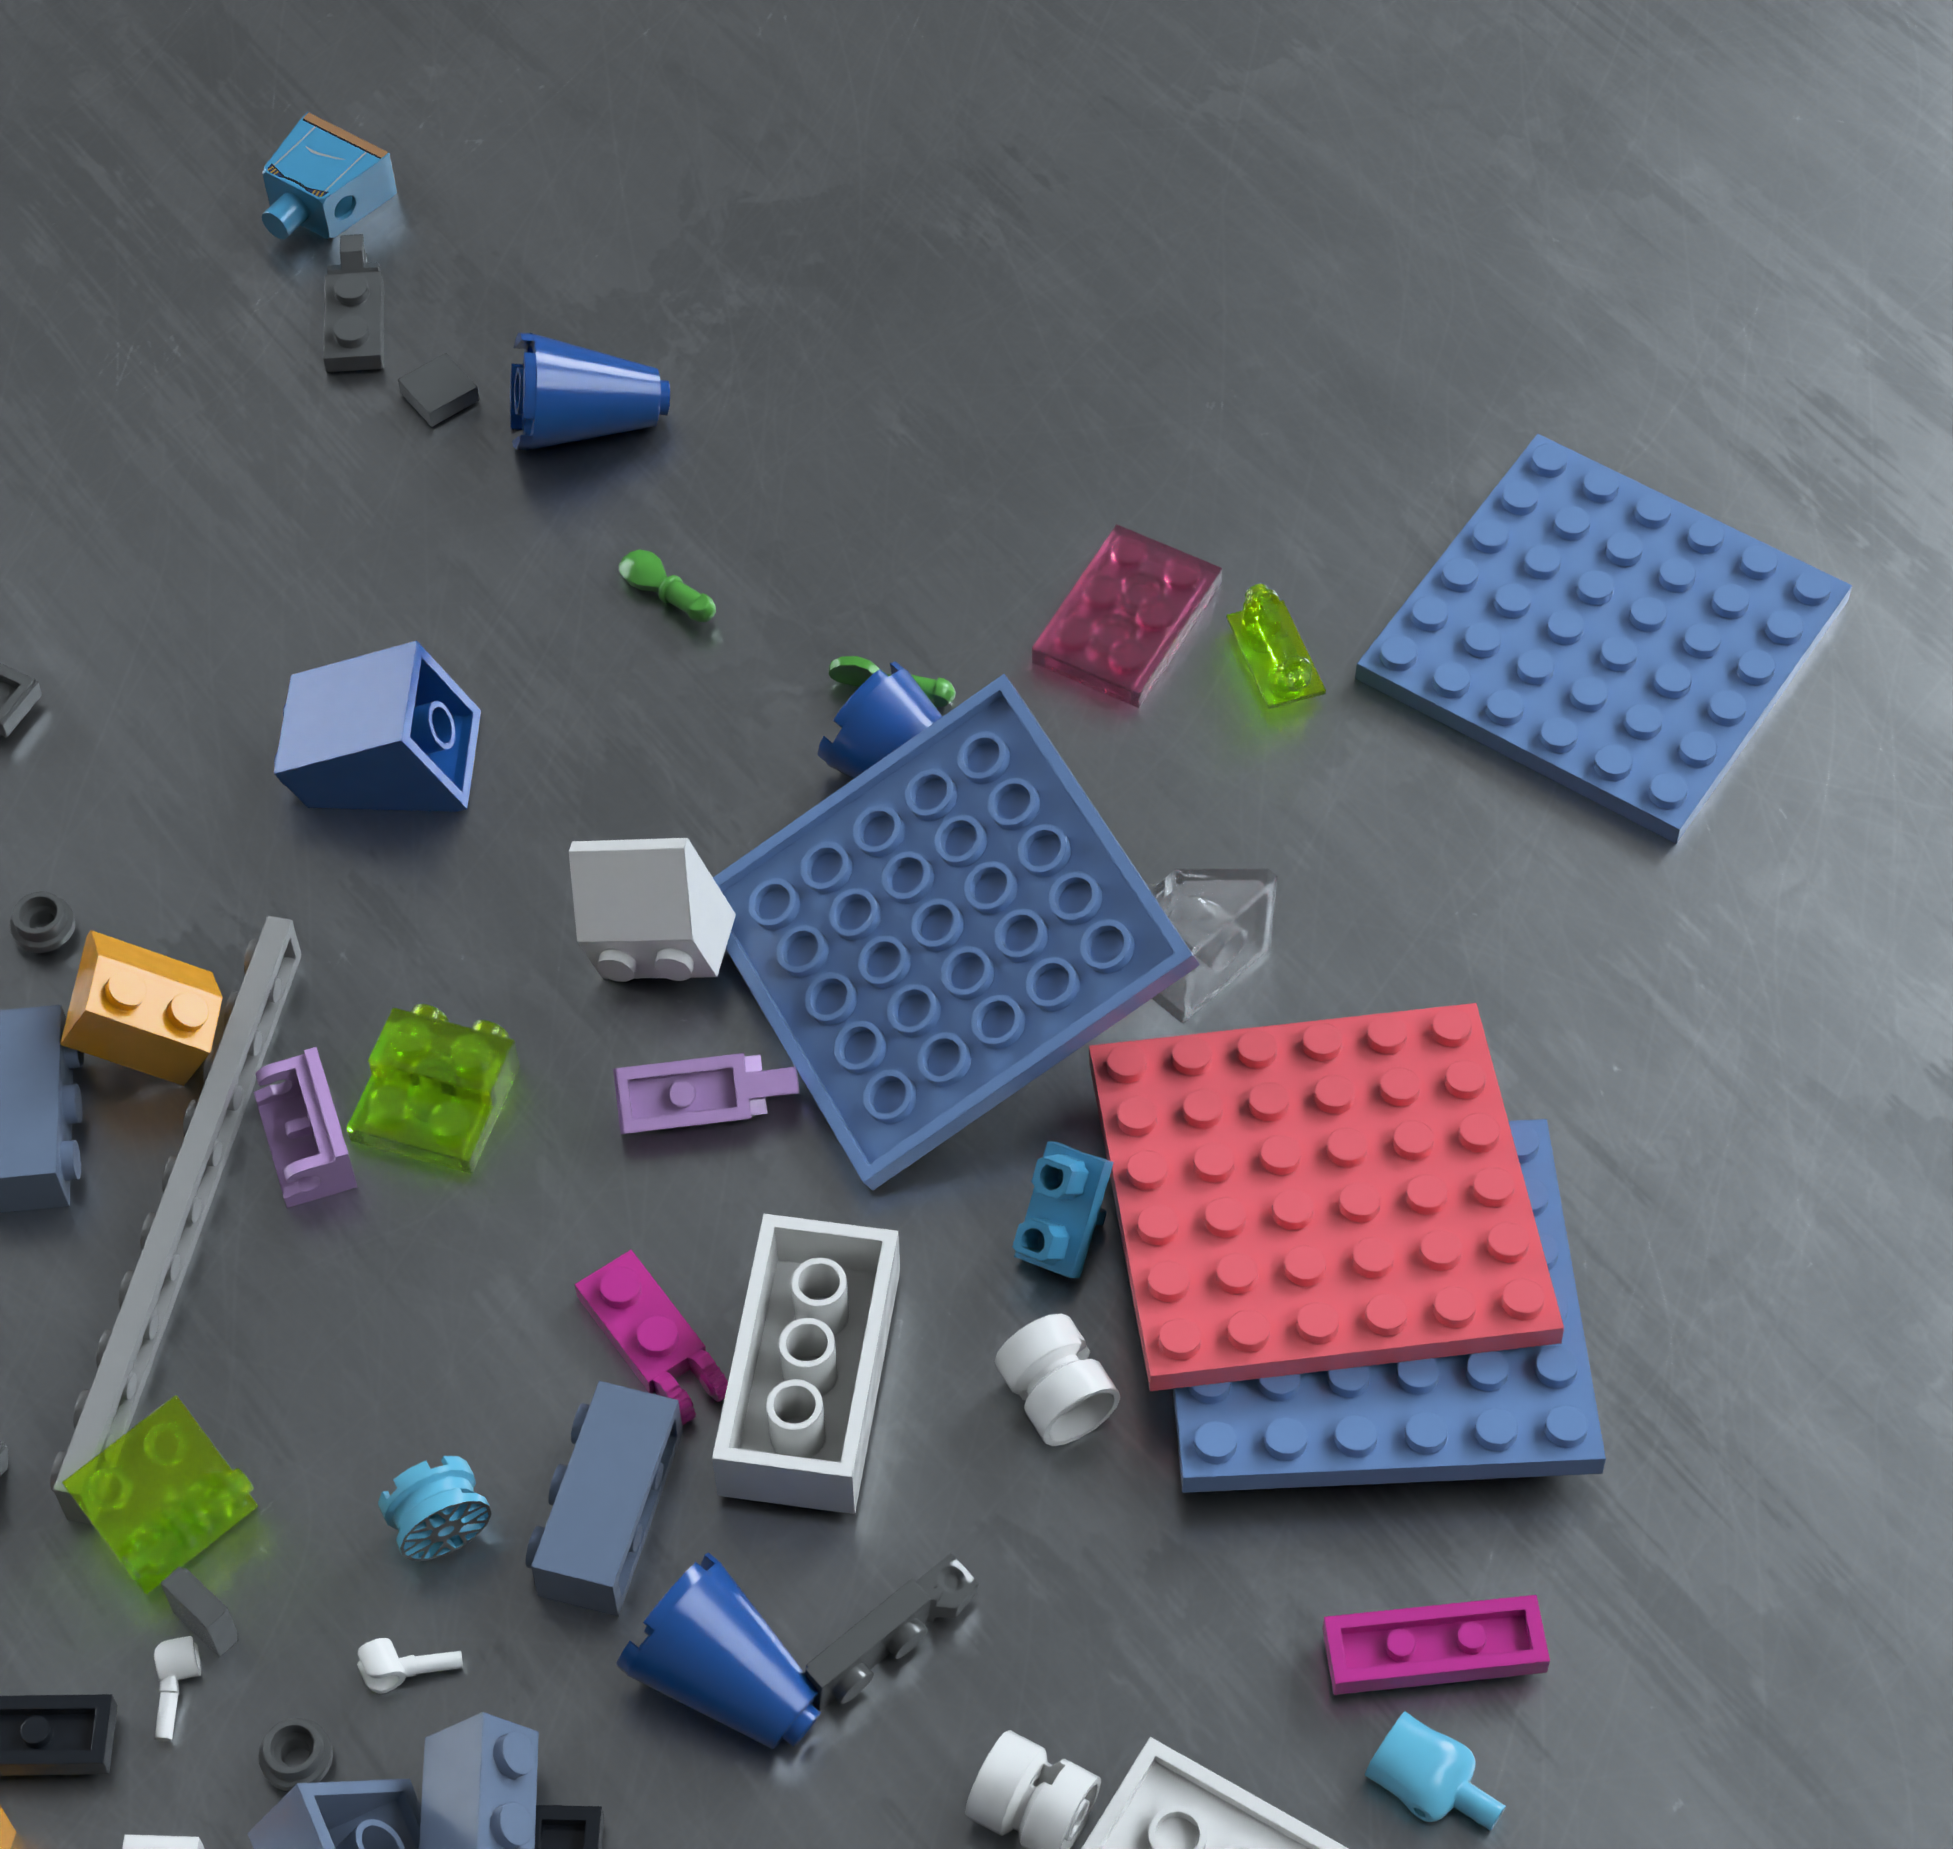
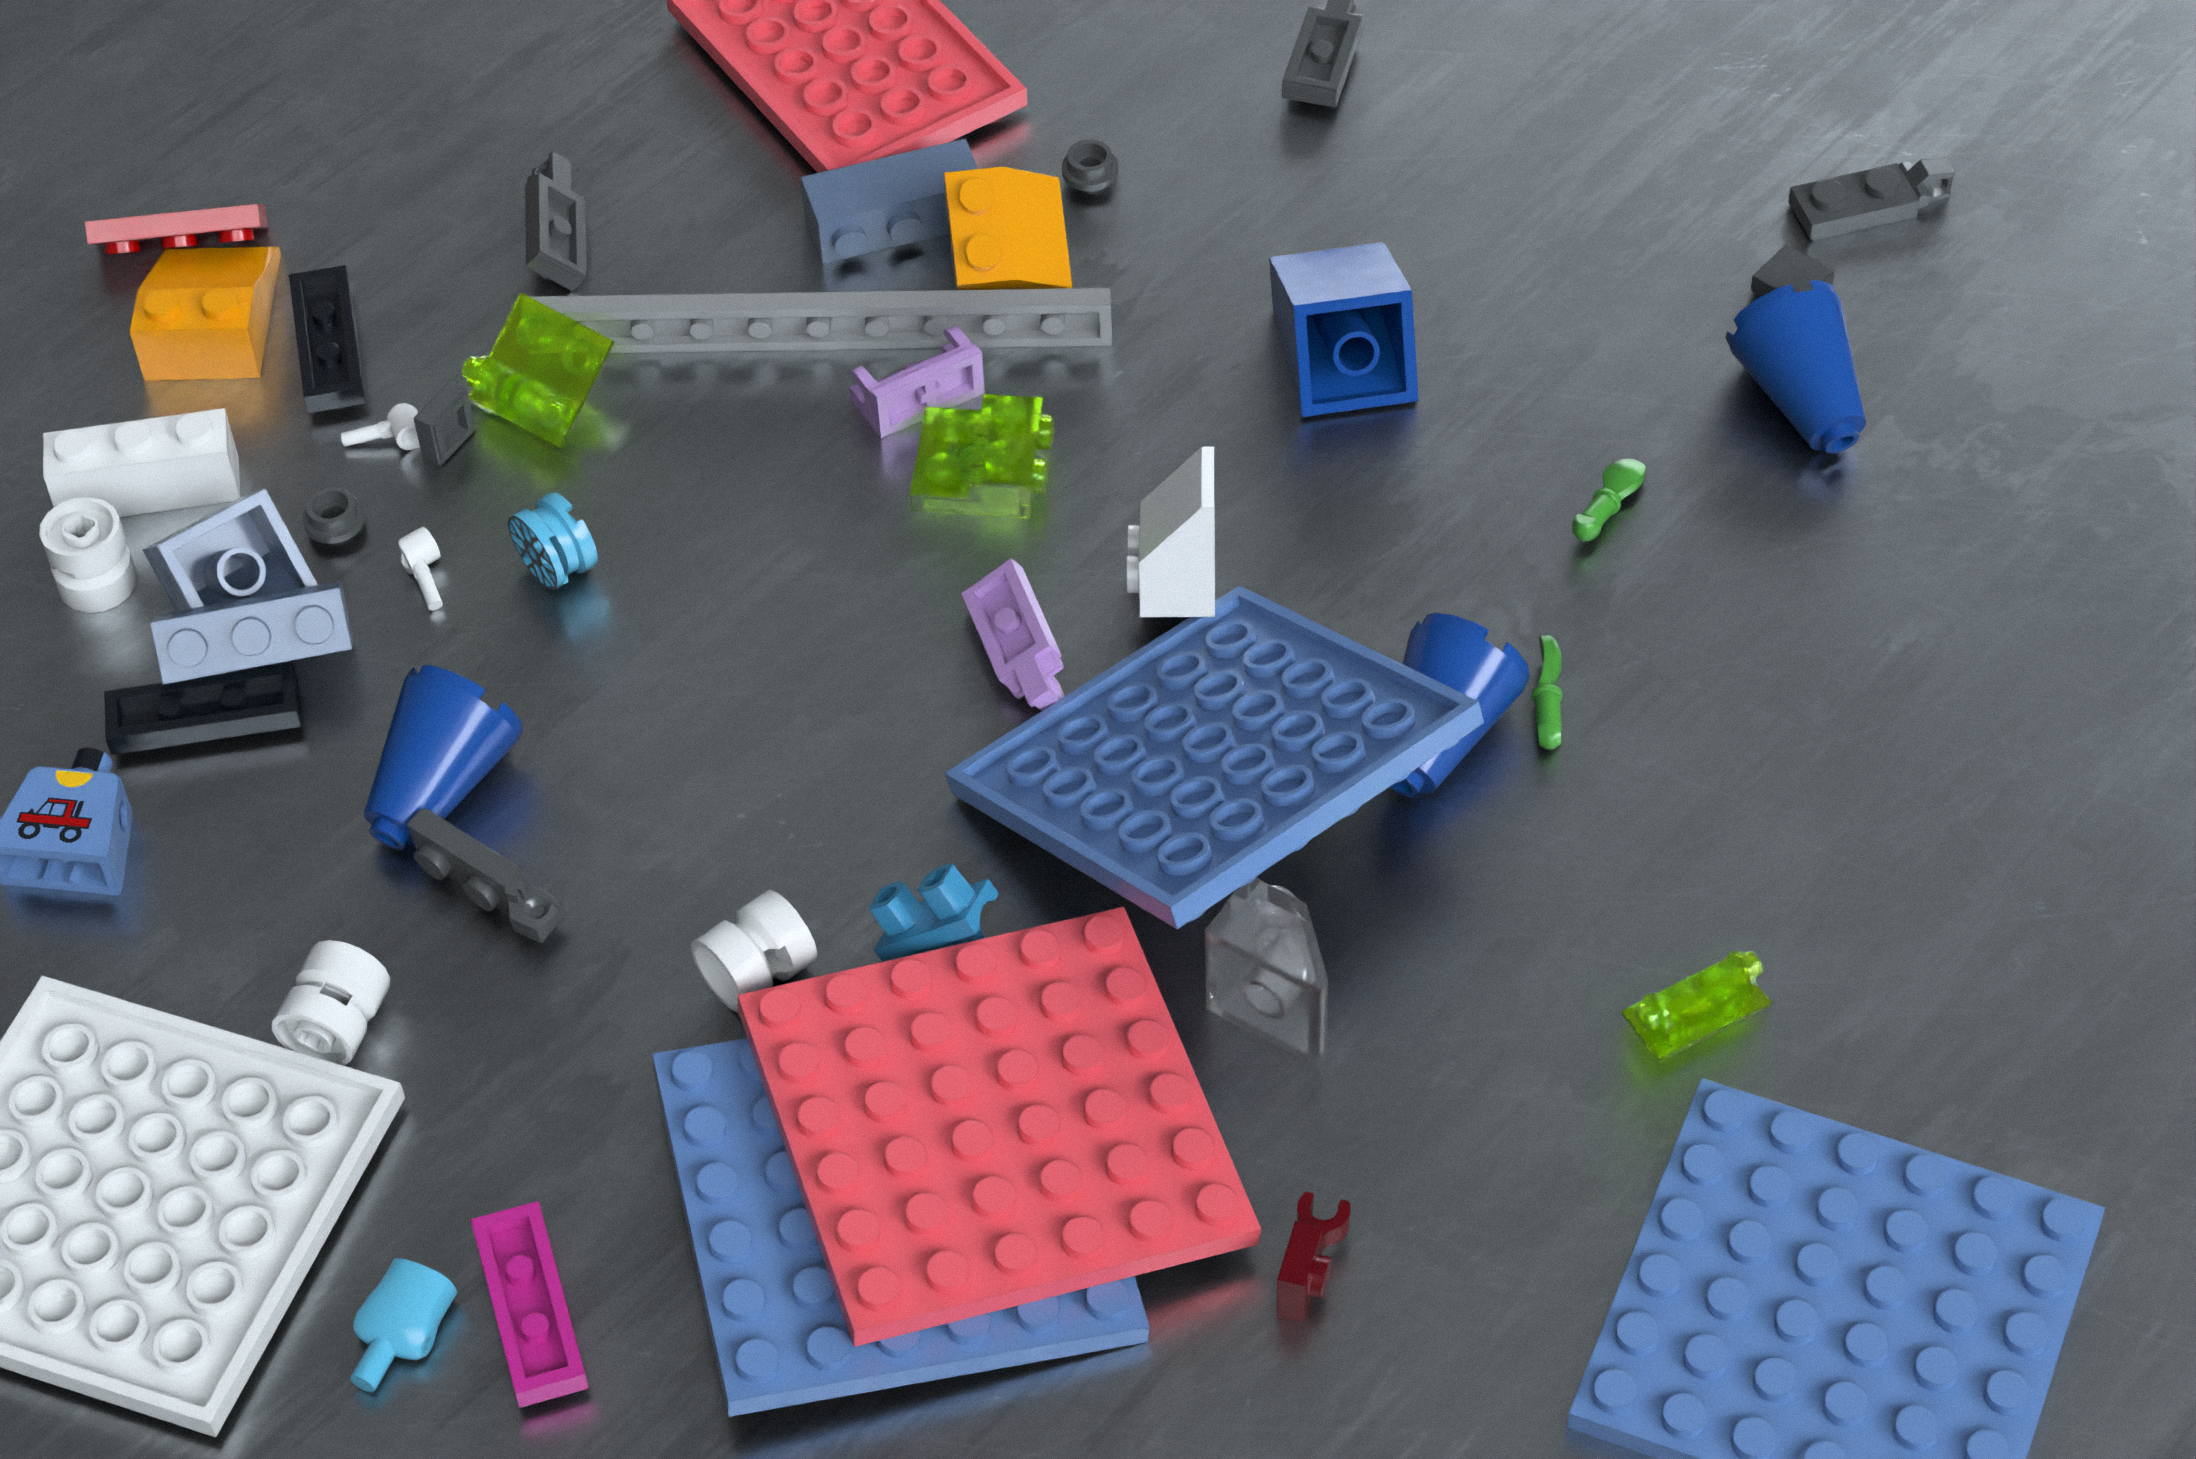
camera: 80 degrees right, 5 degrees down
dark azure torso [261,112,397,240] -> none
sand blue brick [525,1381,683,1617] -> none
dark pink hinge [574,1250,728,1425] -> none
white brick [712,1214,900,1514] -> none
clear pink plate [1032,524,1222,708] -> none
none -> dark red plate [1277,1191,1351,1323]

